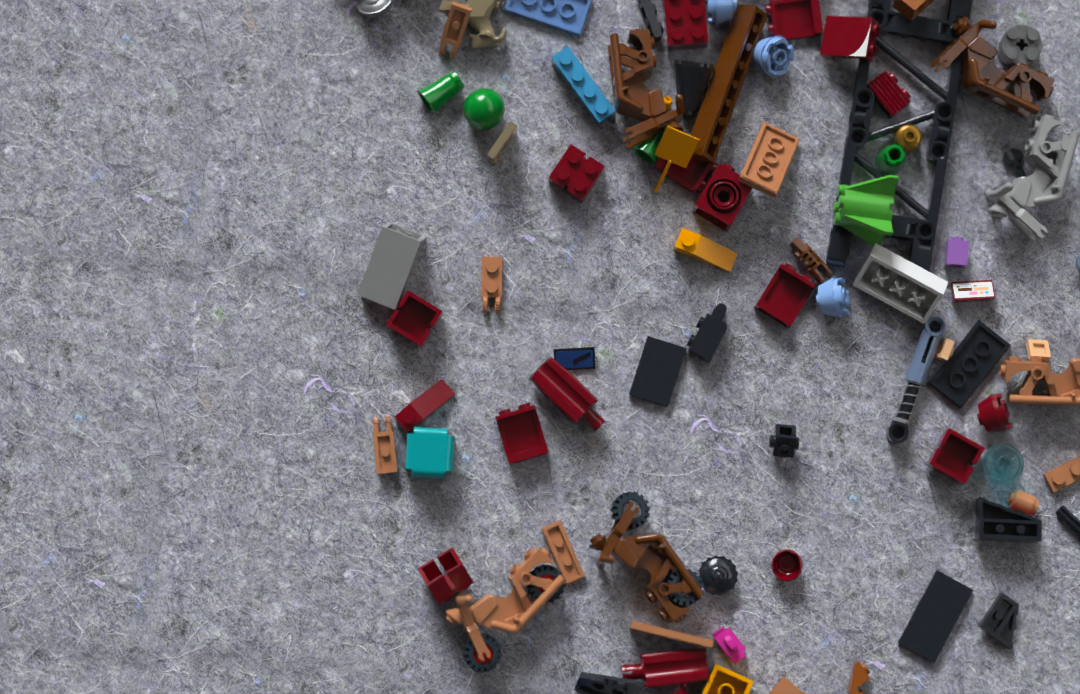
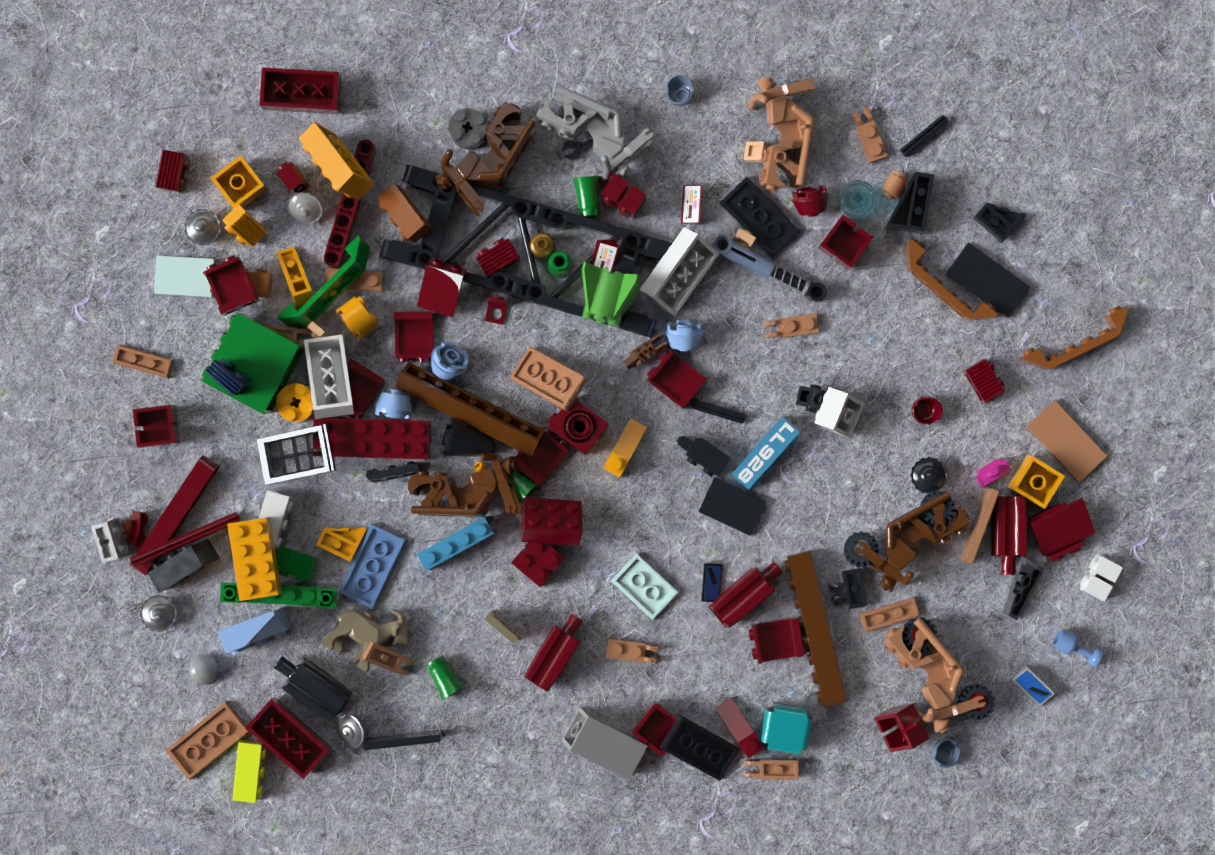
camera: 80 degrees left, 5 degrees up
green piece [463,88,505,130] -> none
light orange piece [654,126,700,193] -> none
medium lavender brick [944,237,969,268] -> none
none -> black tile [362,729,444,750]
none -> dark red bracket [485,296,508,325]
none -> dark red brick [521,497,583,546]
none -> dark red piece [524,614,583,692]
none -> green plant [573,176,600,217]
none -> slope [591,239,620,272]
none -> dark red piece [601,173,646,219]
none -> light aqua tile [611,553,679,620]
none -> black tile [660,714,740,781]
none -> black axle [690,398,746,424]
none -> dark azure brick [731,417,800,490]
none -> nougat hinge [763,314,819,338]
none -> reddish brown brick [784,550,847,707]
none -> white brick [814,387,865,439]
none -> black hinge [828,568,868,609]
none -> dark orange slope [906,239,998,321]
none -> sand blue hair [931,738,961,768]
none -> dark red brick [963,359,1005,404]

